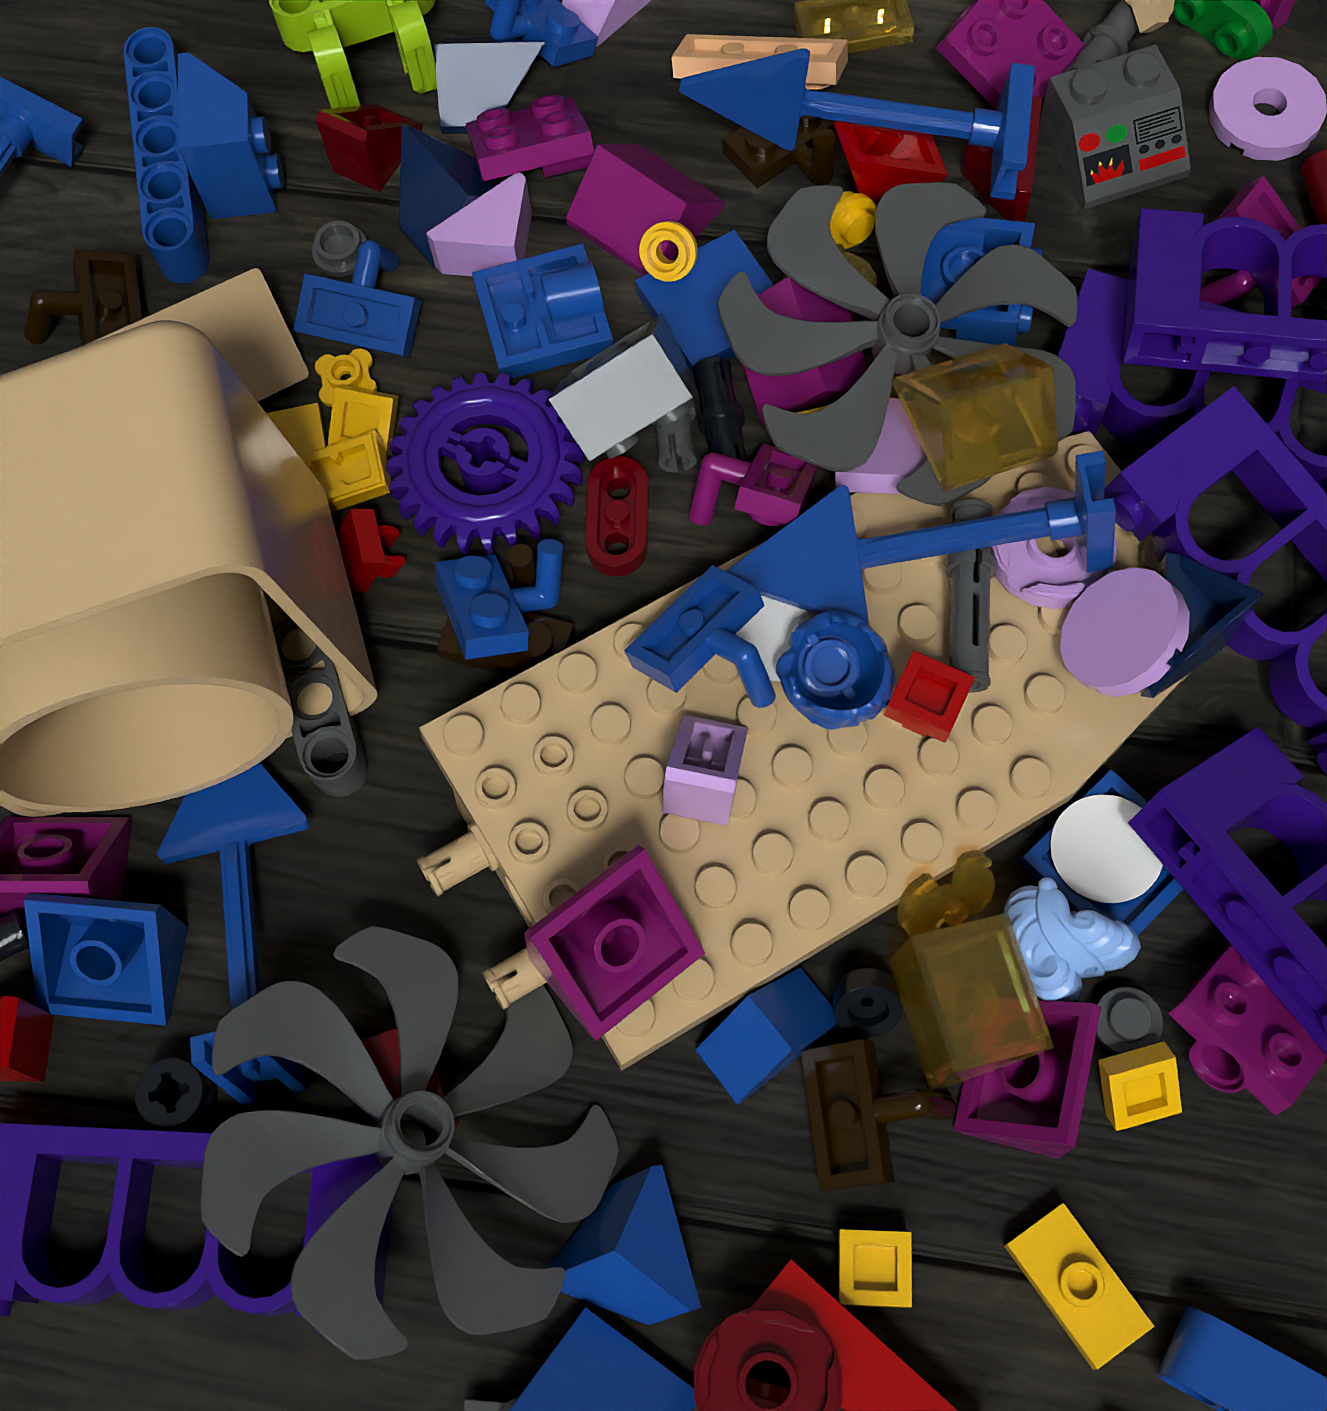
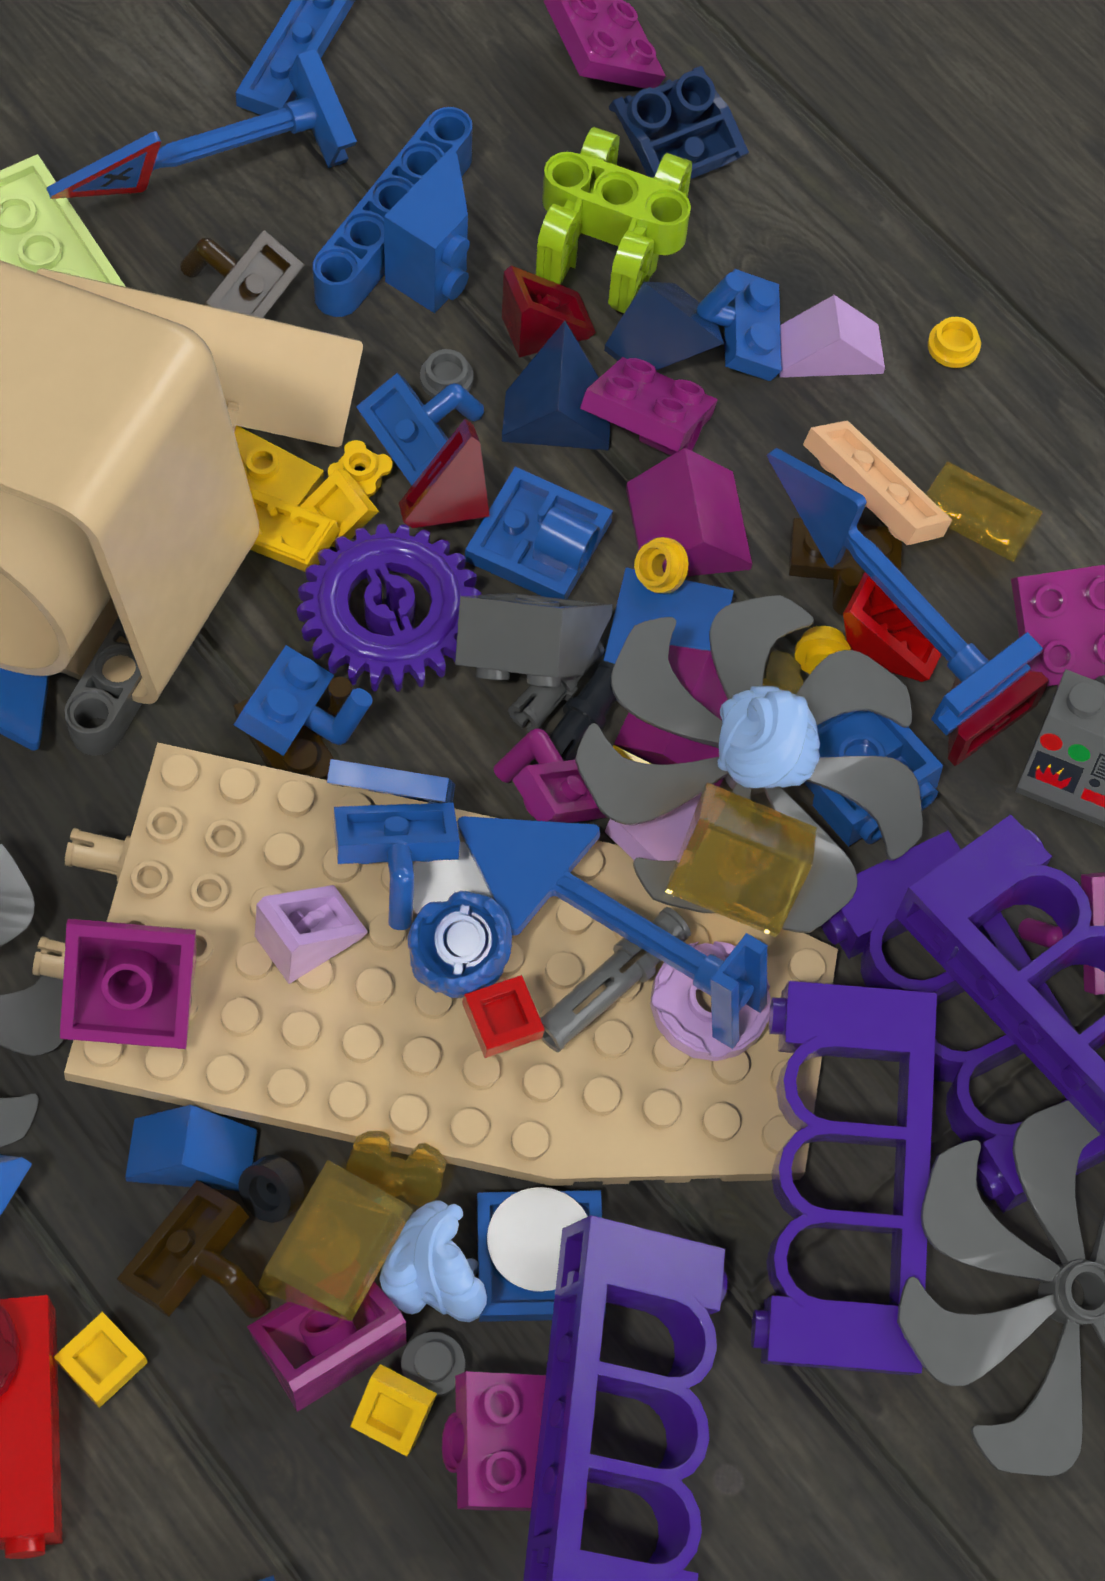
camera: 30 degrees right, 5 degrees down
red tile [336,509,406,593] -> none
lavender slope [426,172,532,276] -> none
dark red plate [585,456,649,576] -> none
yellow plate [1004,1203,1155,1370] -> none
lavender tile [1060,567,1190,697] -> none
dark blue slope [1141,552,1265,698] -> none
none -> tile [327,759,456,803]
none -> dark red slope [399,419,490,528]
none -> light blue hair [717,686,820,788]

